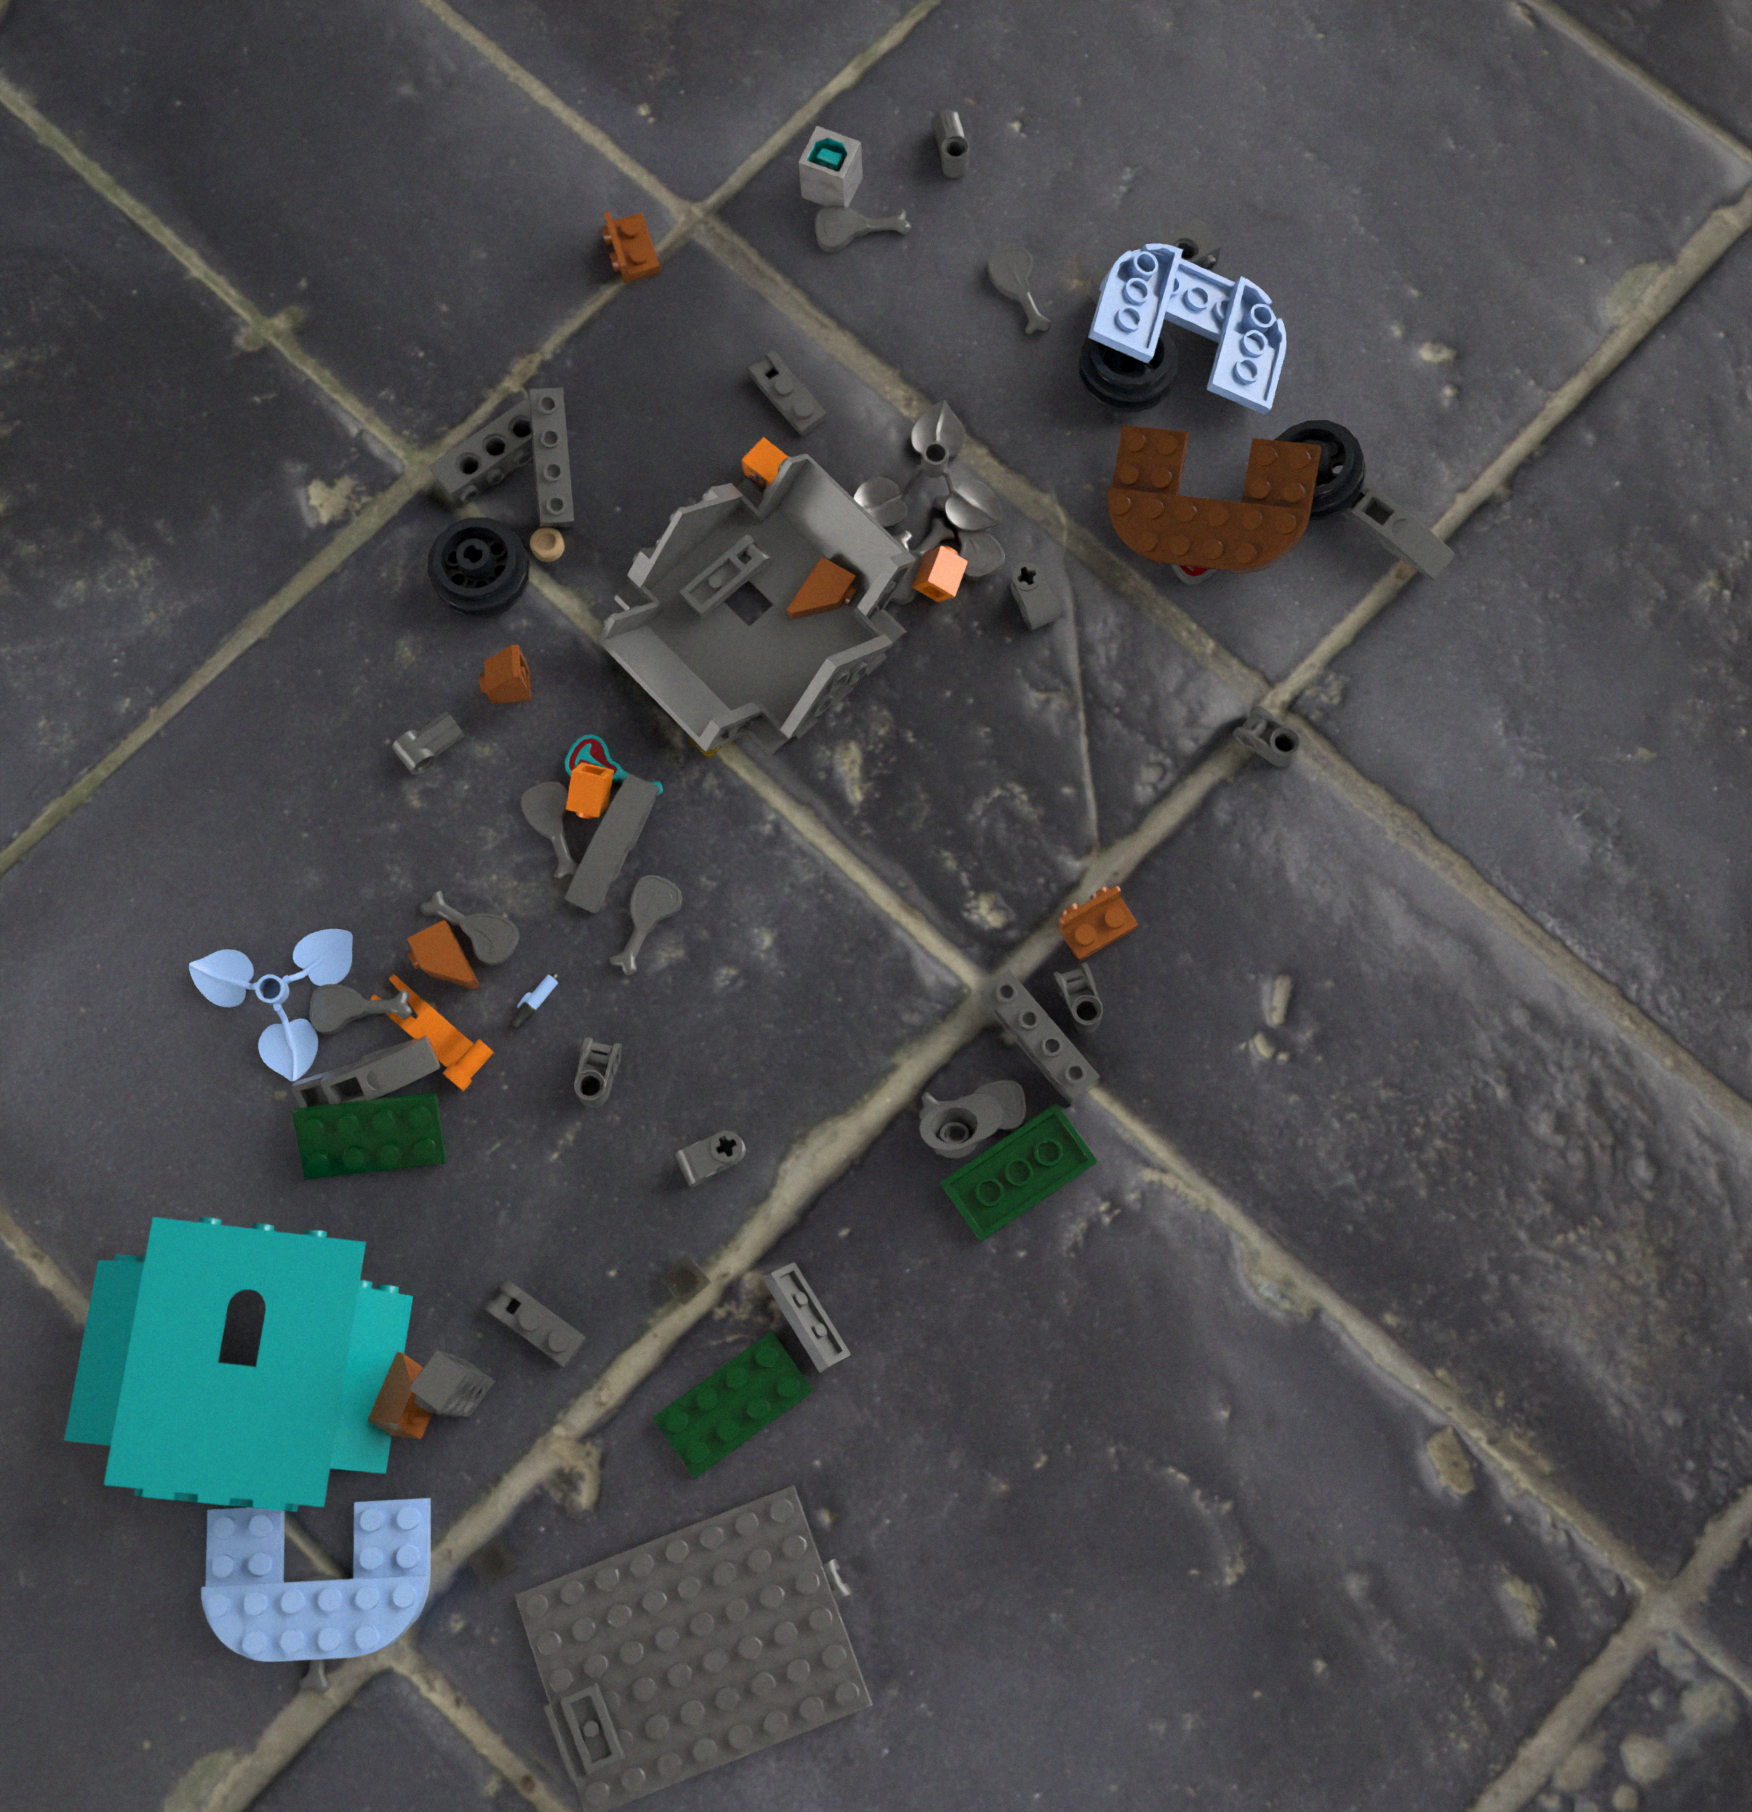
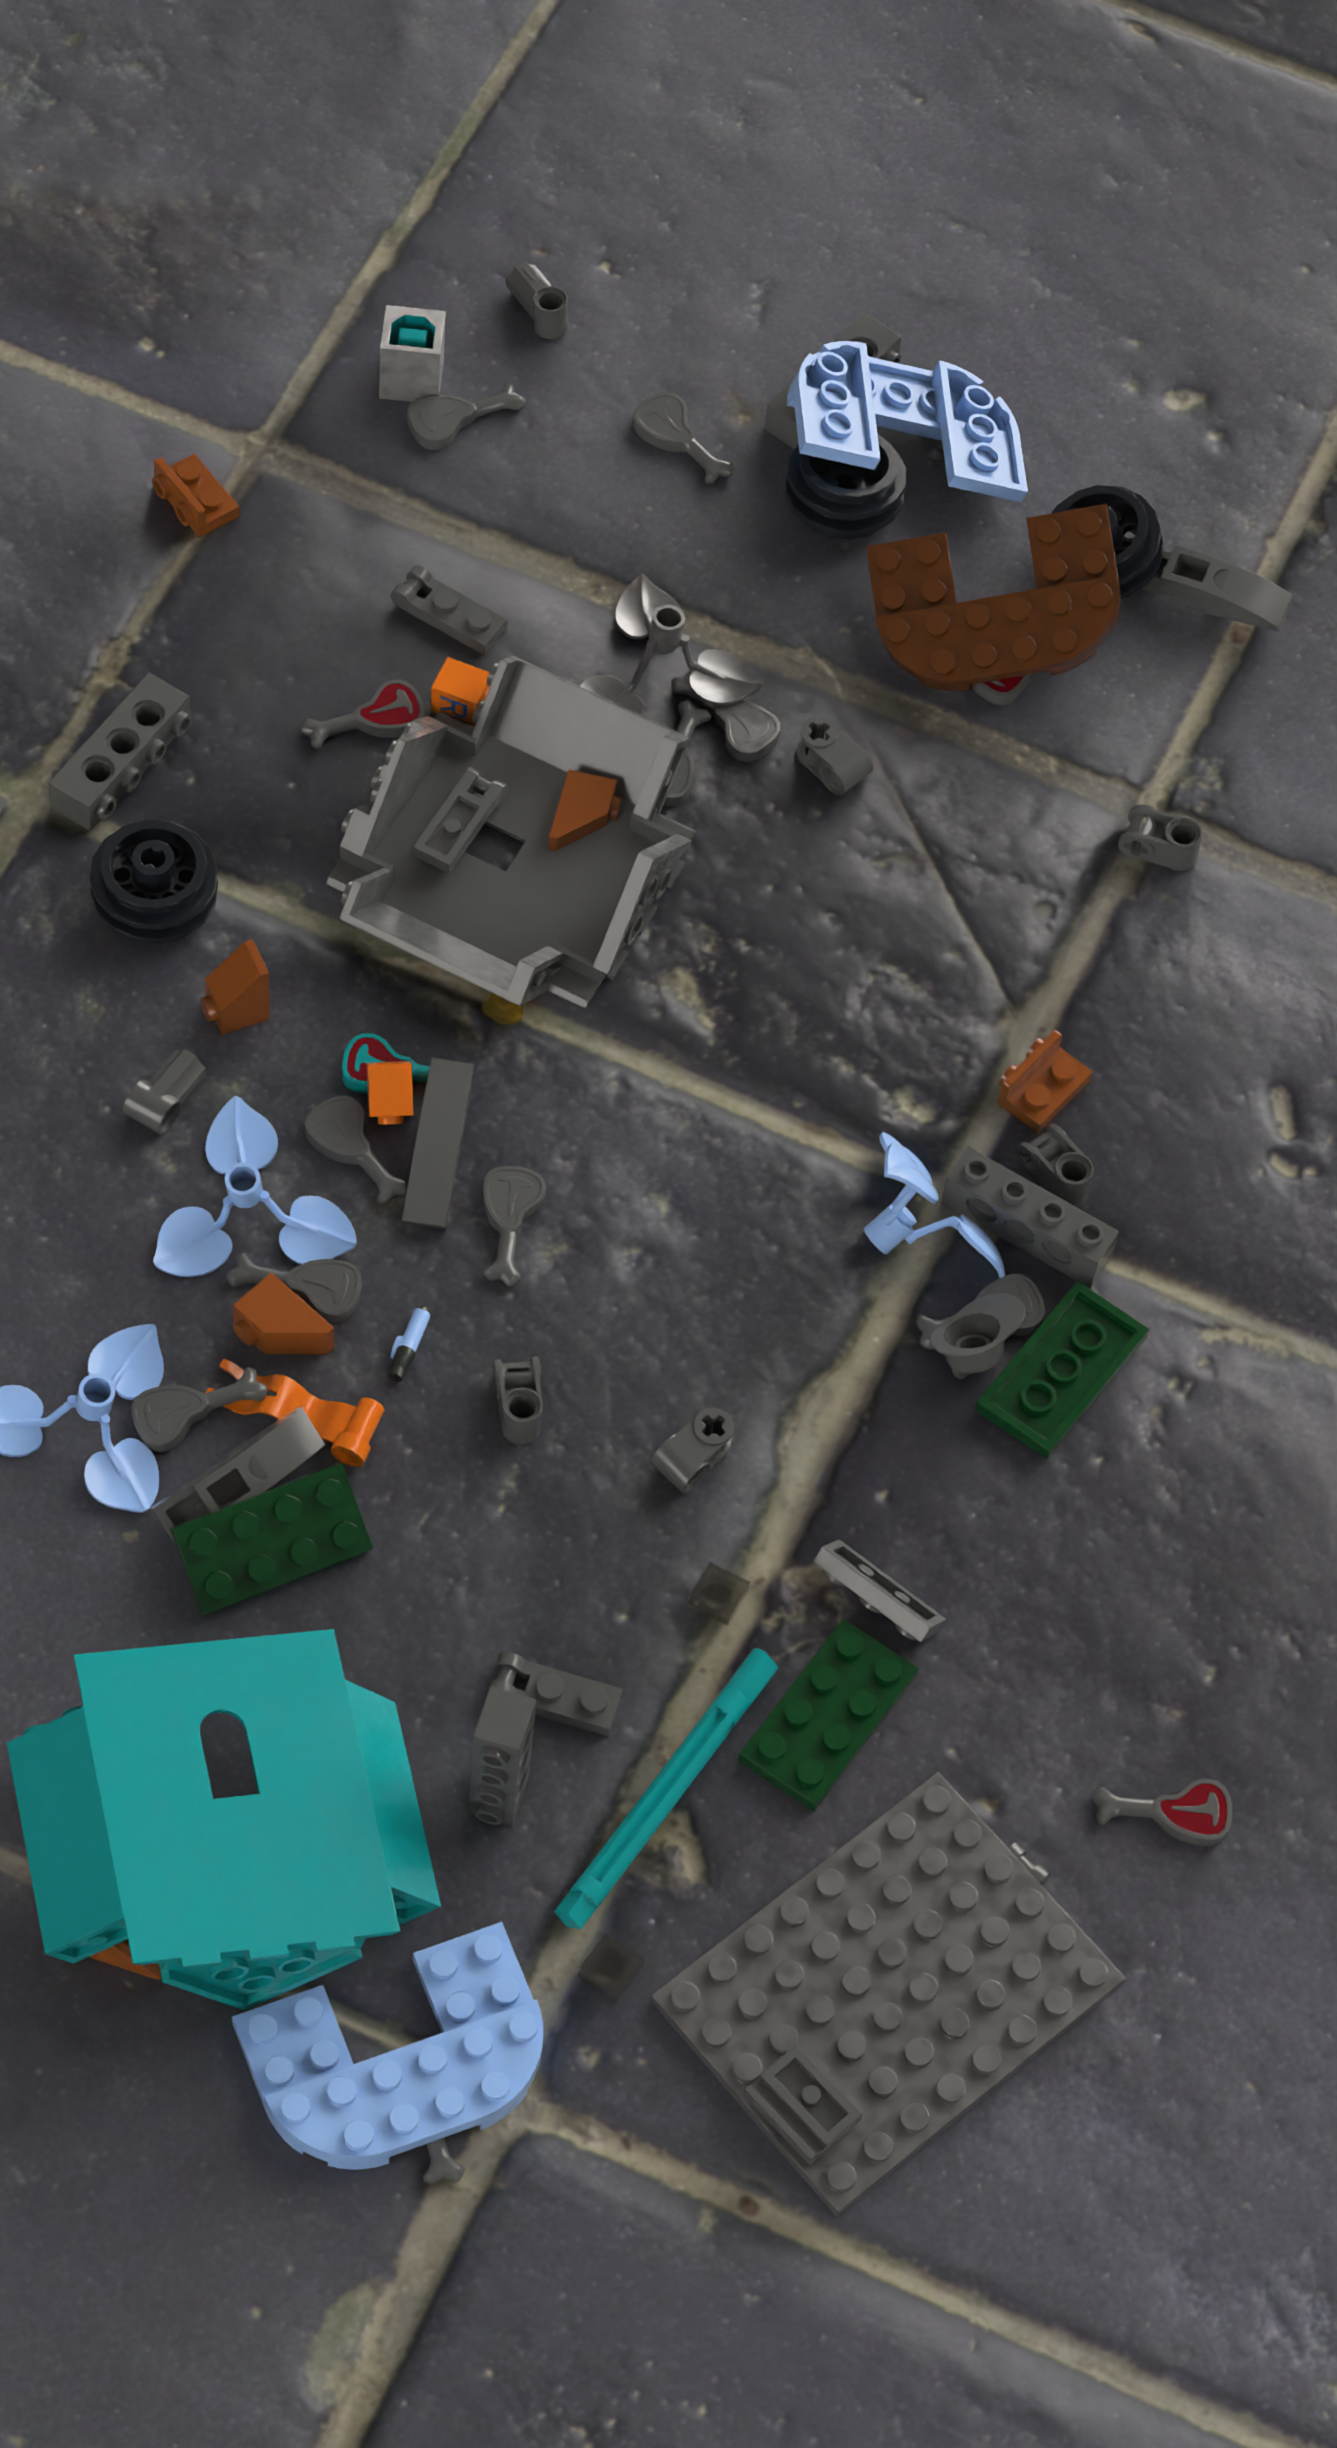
camera: 30 degrees left, 15 degrees down
dark orange slope [368,1352,432,1440] -> none
dark grey brick [528,388,574,528] -> none
tan tile [530,527,564,562] -> none
brick [912,546,968,602] -> none
none -> light blue plant [153,1096,357,1277]
none -> dark grey piece [300,680,425,749]
none -> teal piece [554,1648,779,1929]
none -> light blue plant [864,1132,1006,1278]
none -> dark grey piece [1091,1779,1232,1847]

